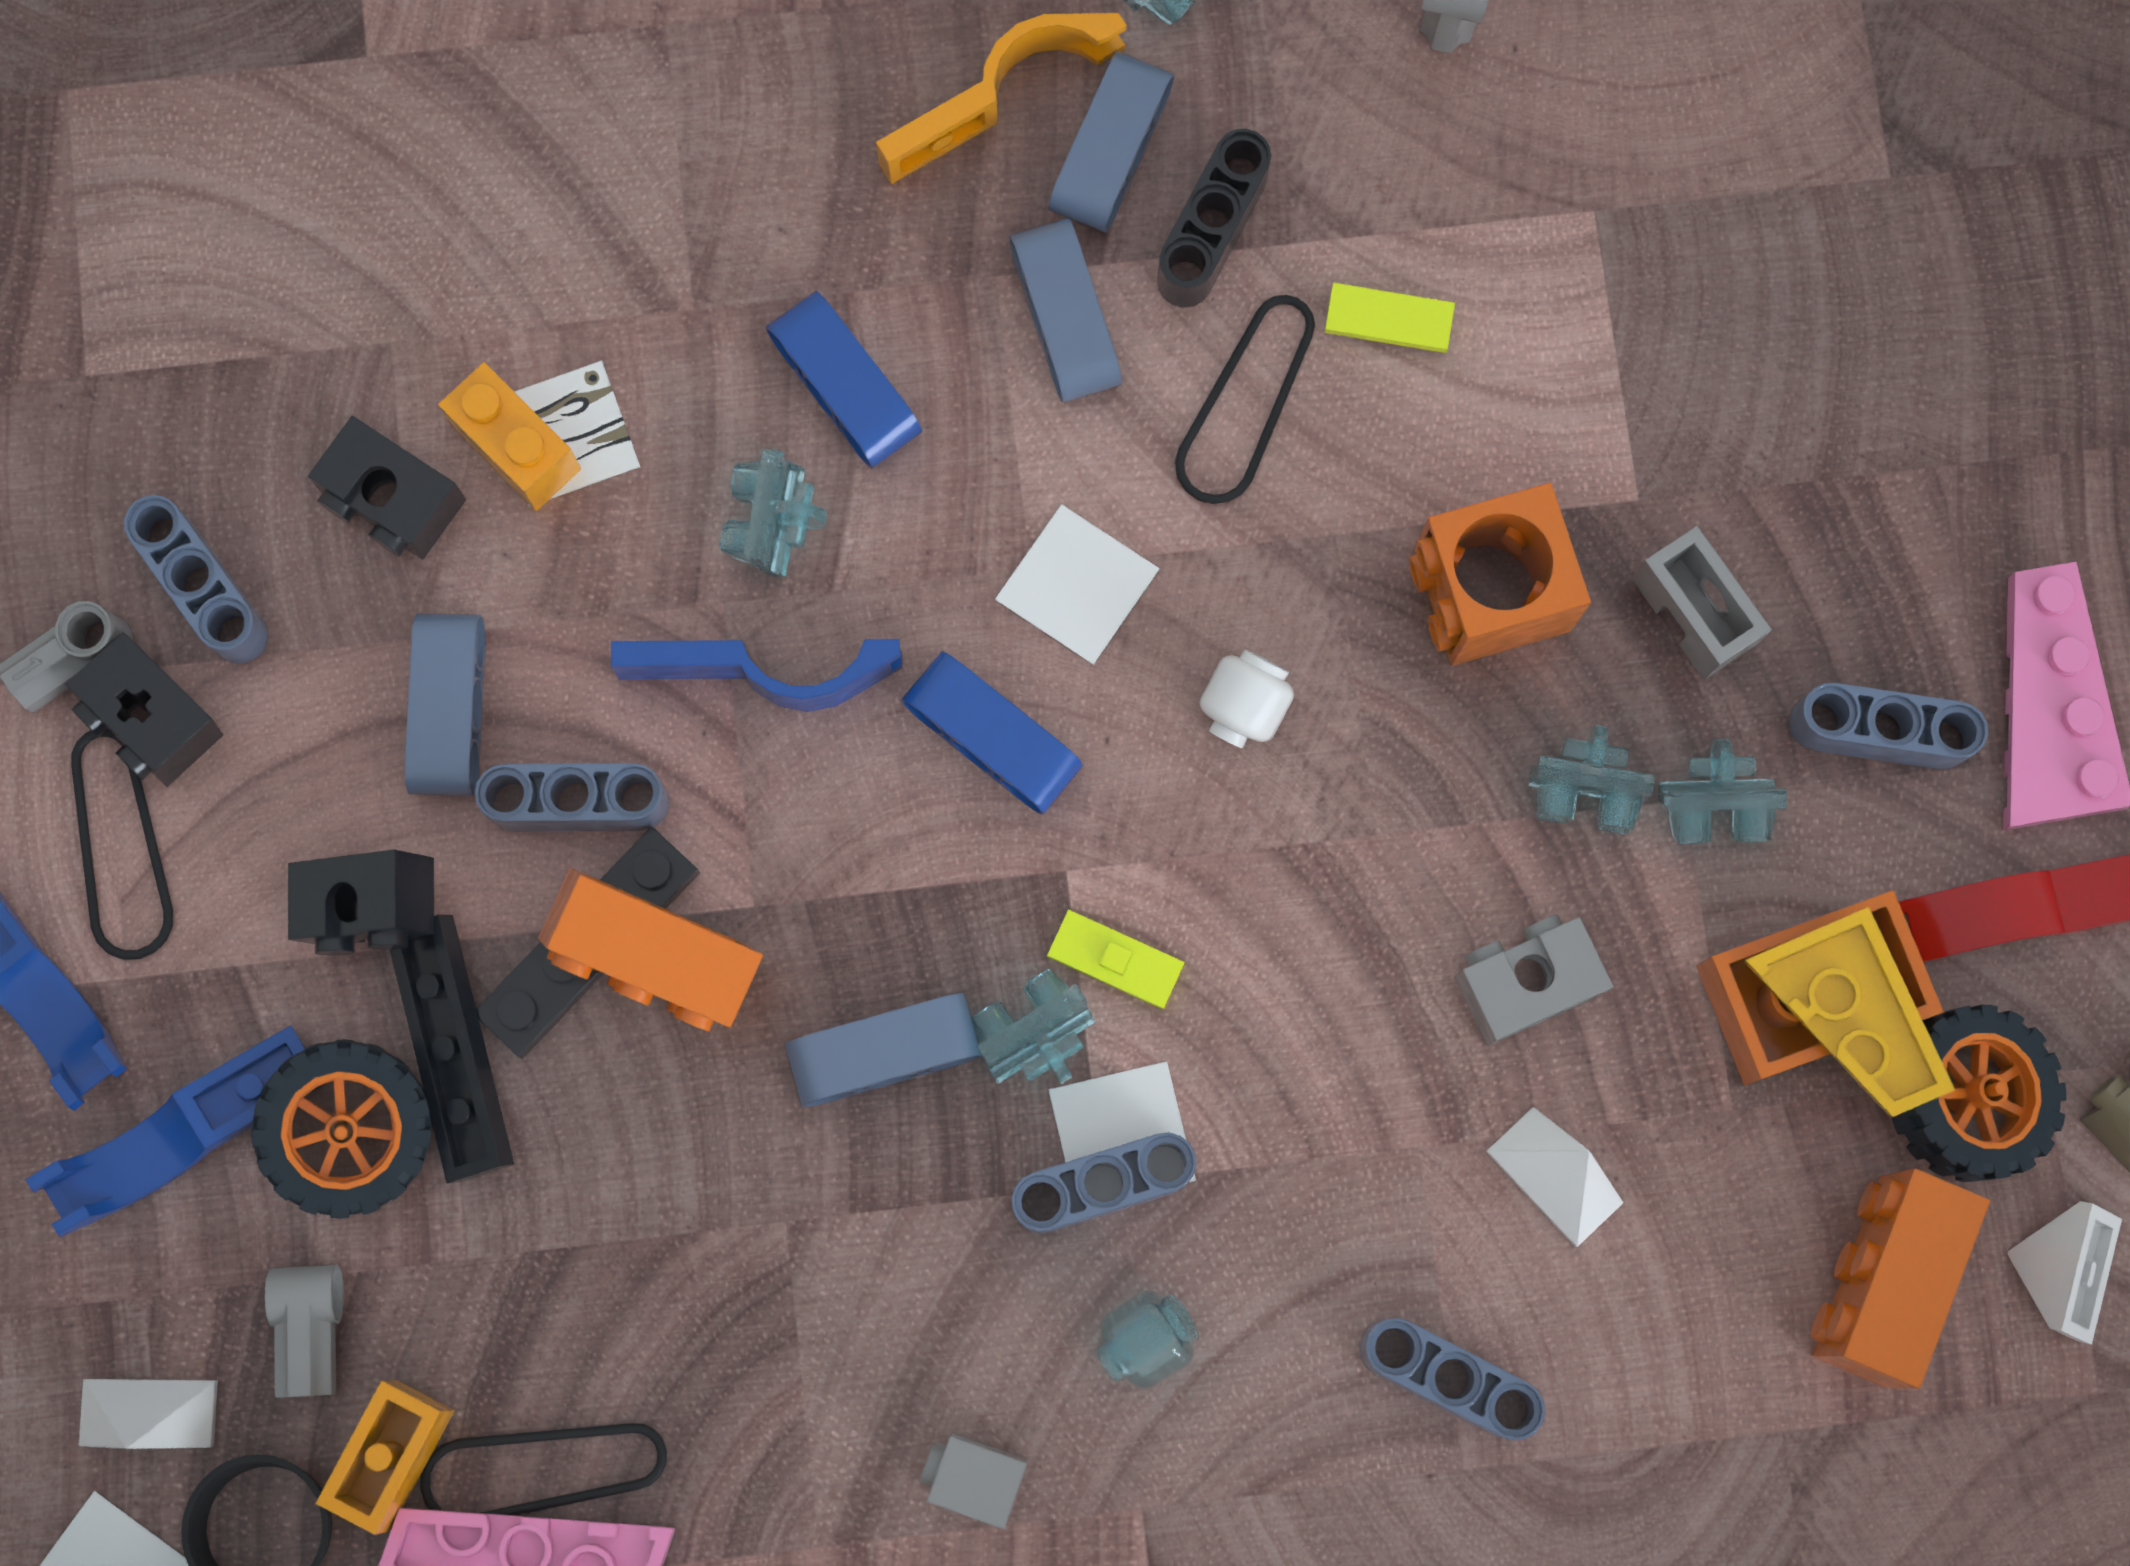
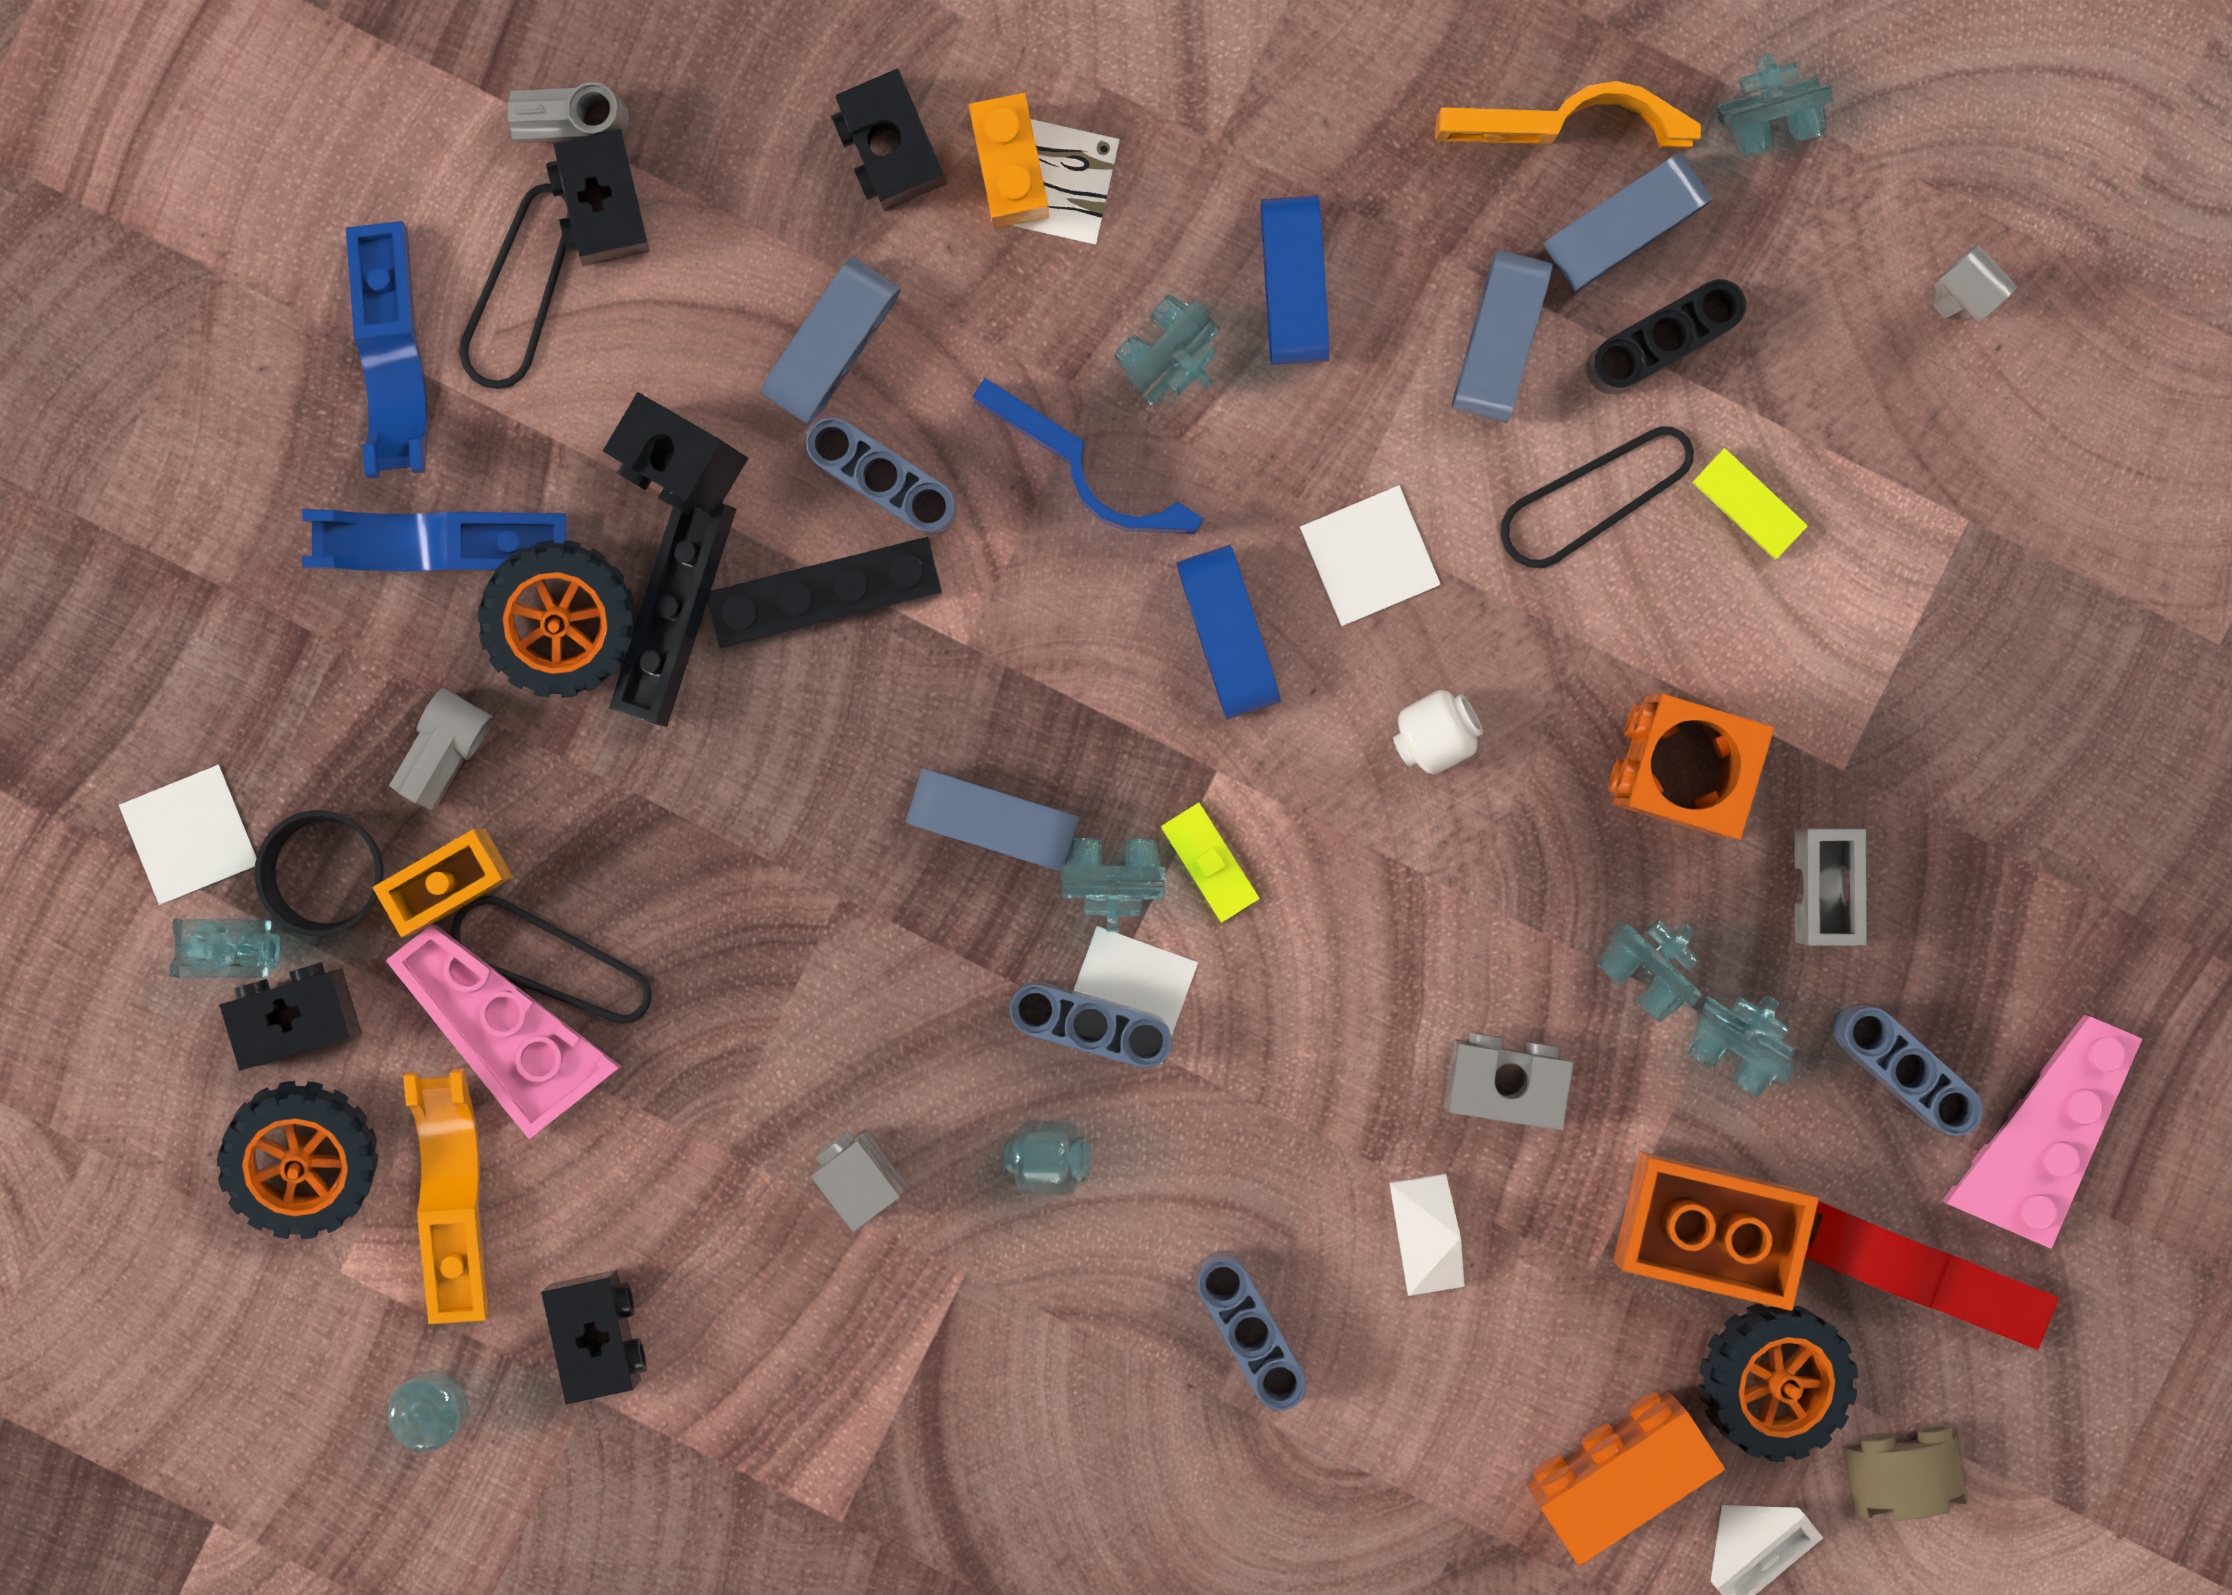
camera: 35 degrees right, 10 degrees up
white slope [79,1379,218,1449] -> none
sand blue beam [124,495,268,664] -> none
orange brick [538,867,763,1032] -> none
yellow wing [1744,907,1955,1117] -> none

